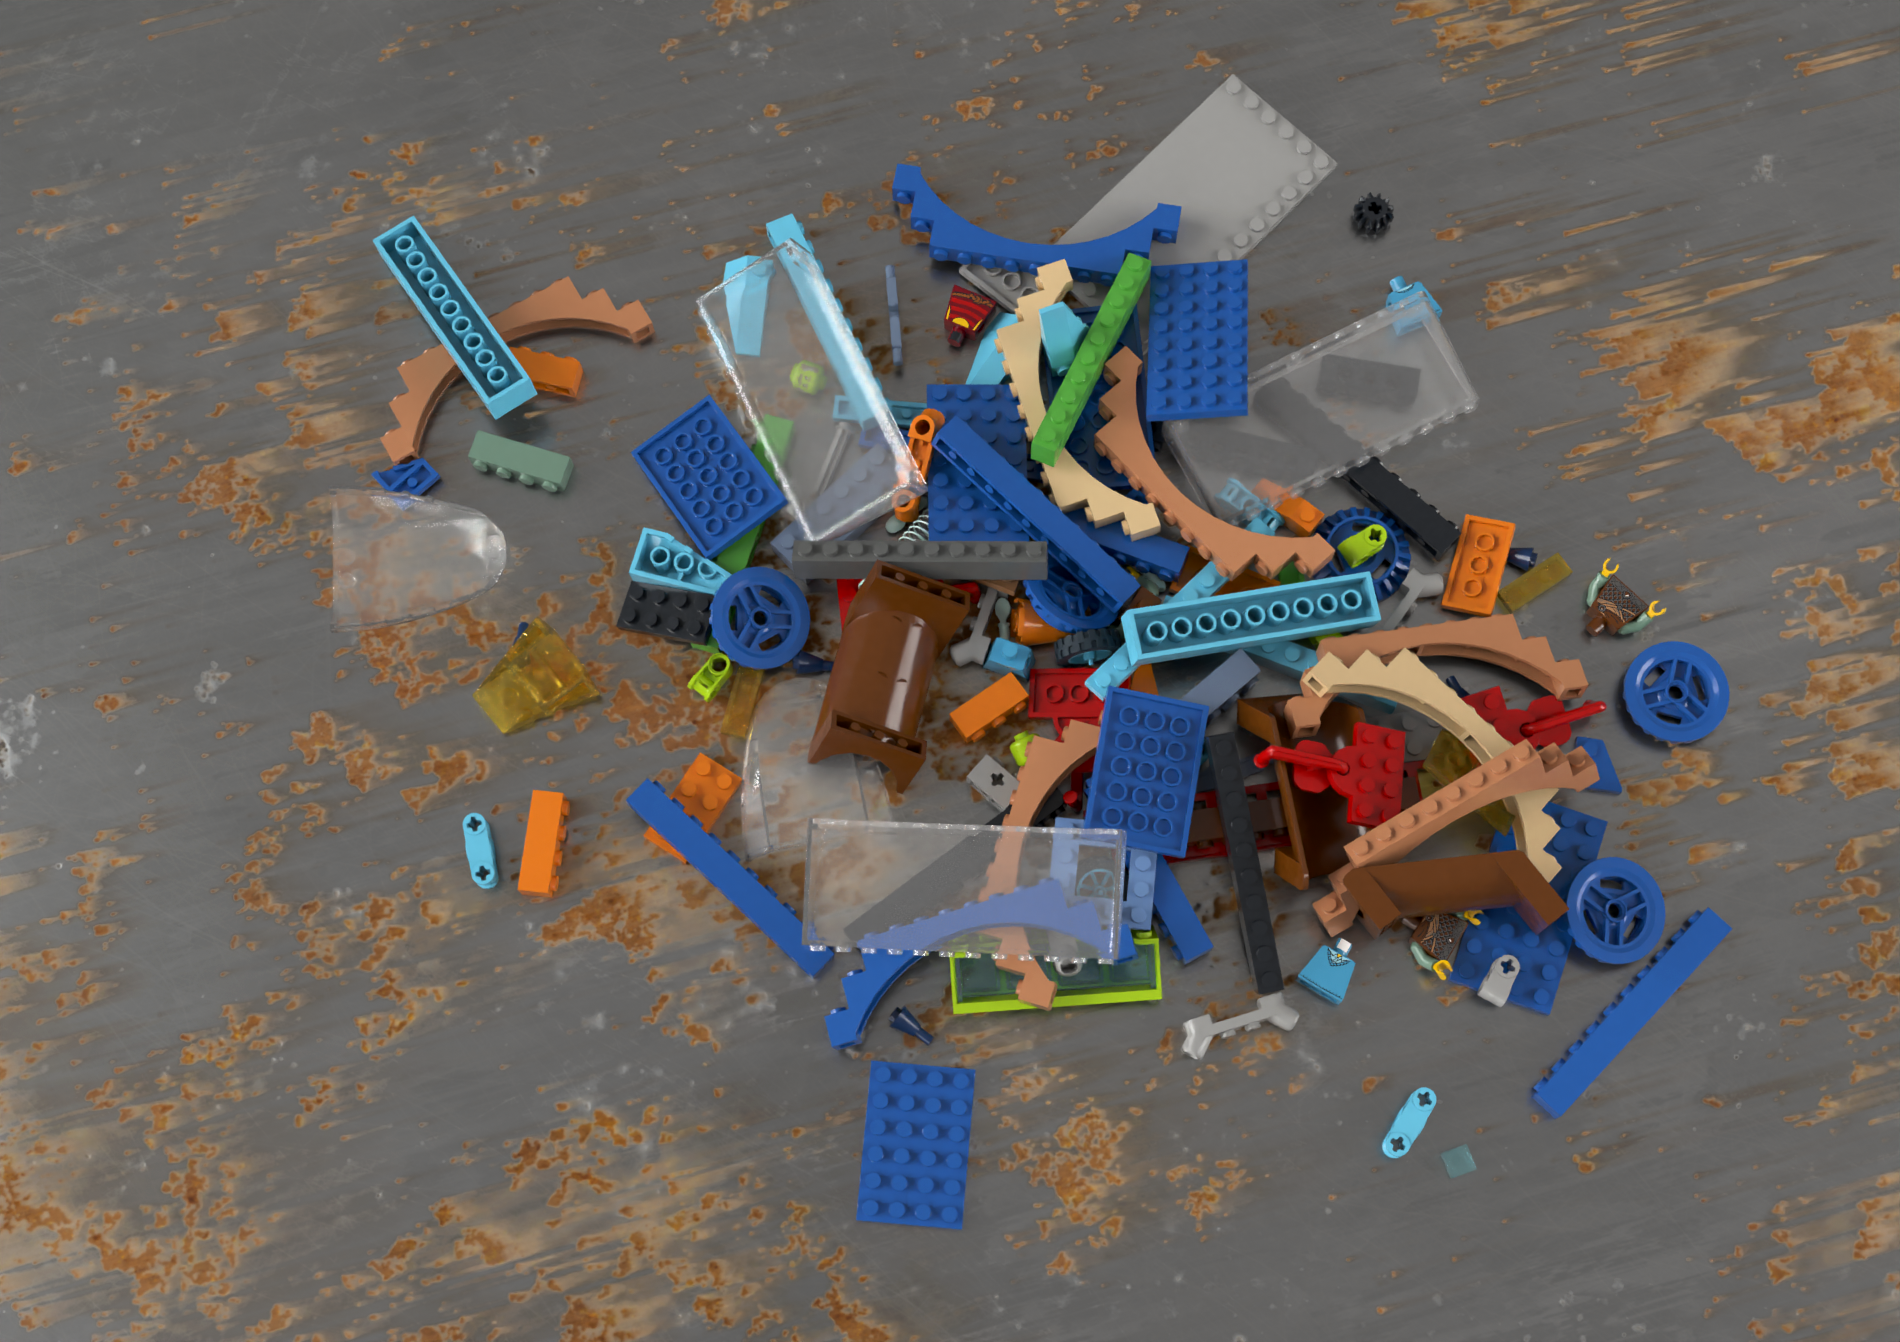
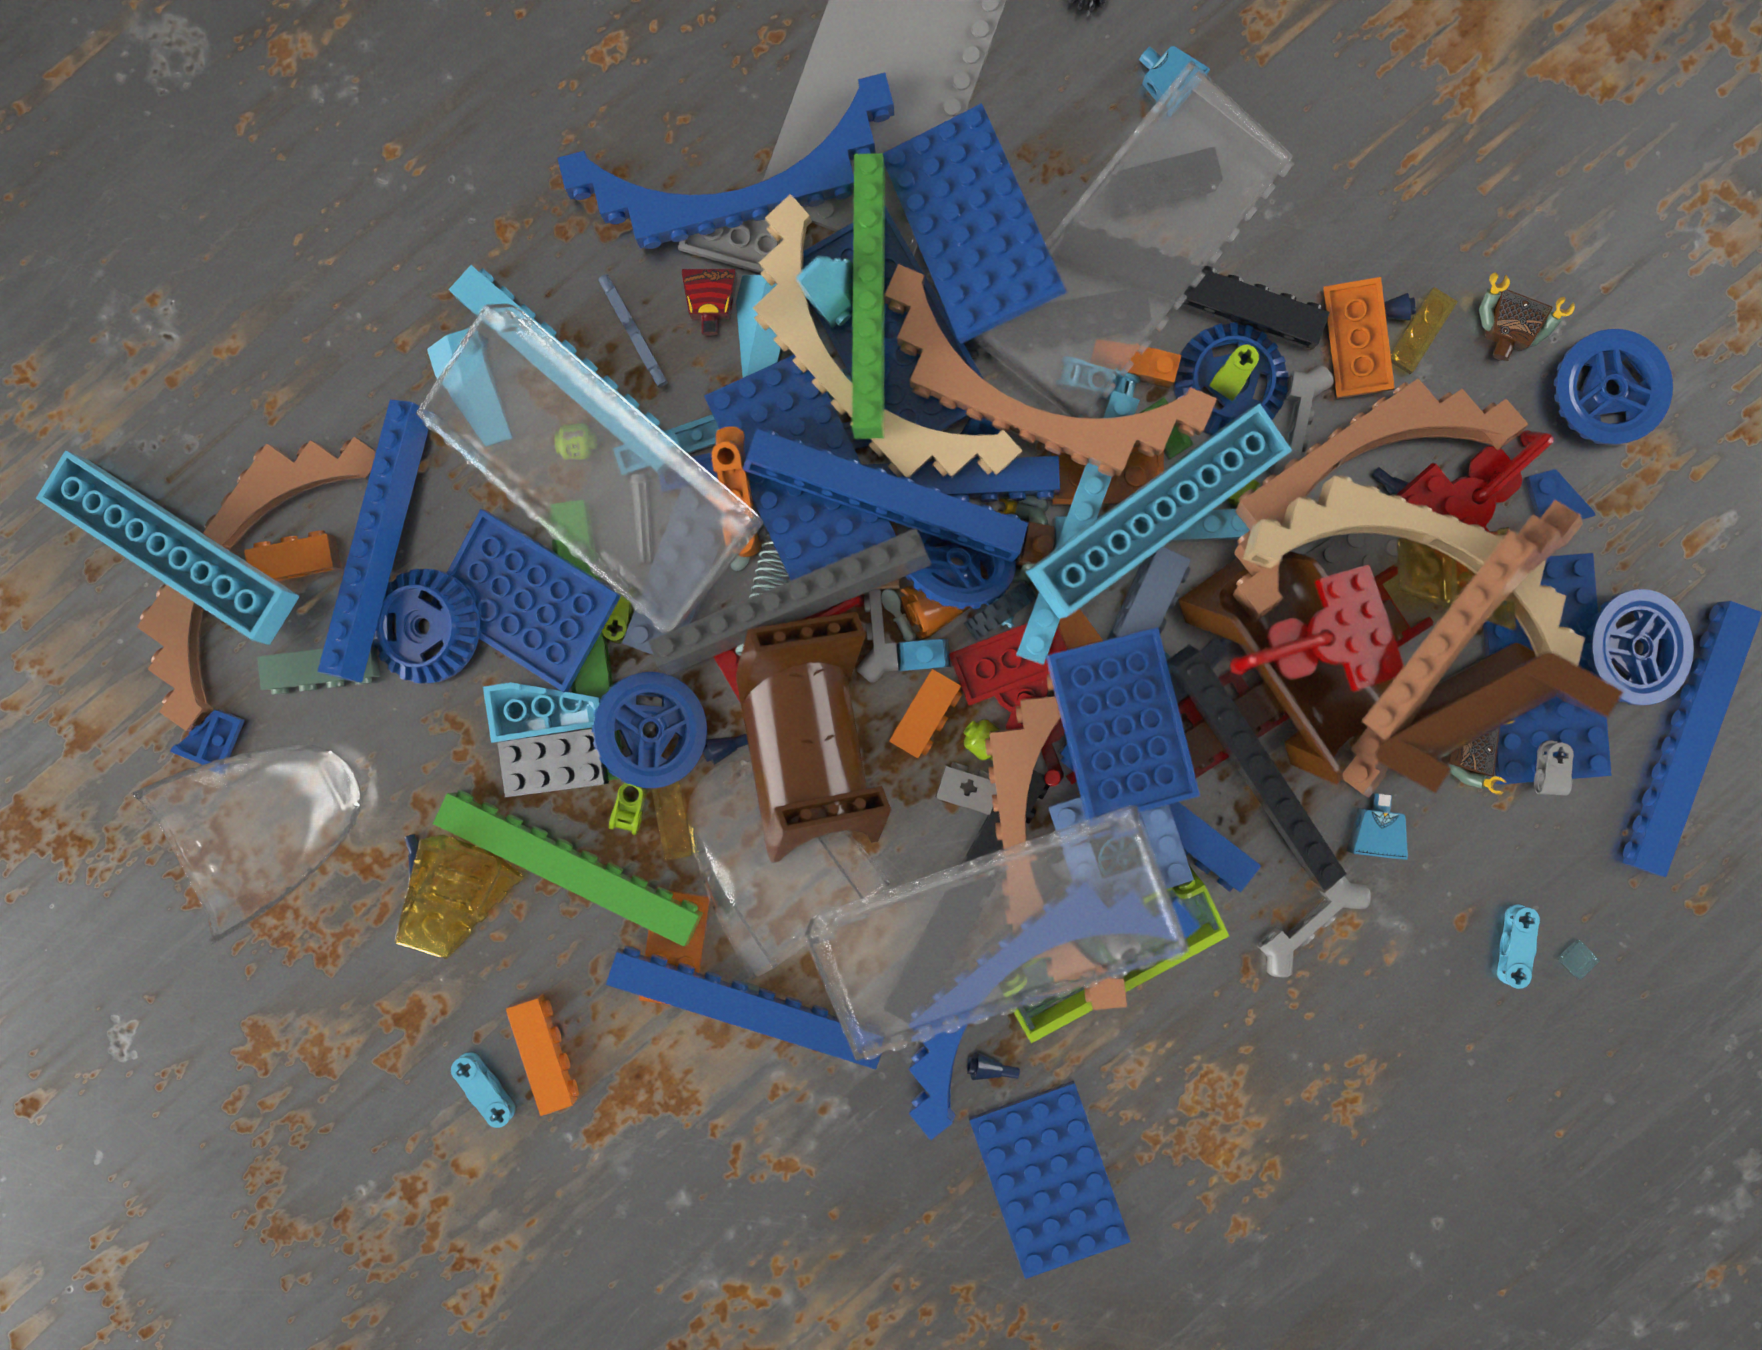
camera: 30 degrees left, 15 degrees up
none -> blue brick [317,399,433,683]
none -> blue gear [373,569,480,683]
none -> bright green brick [433,790,703,947]
none -> lime piece [602,589,635,644]

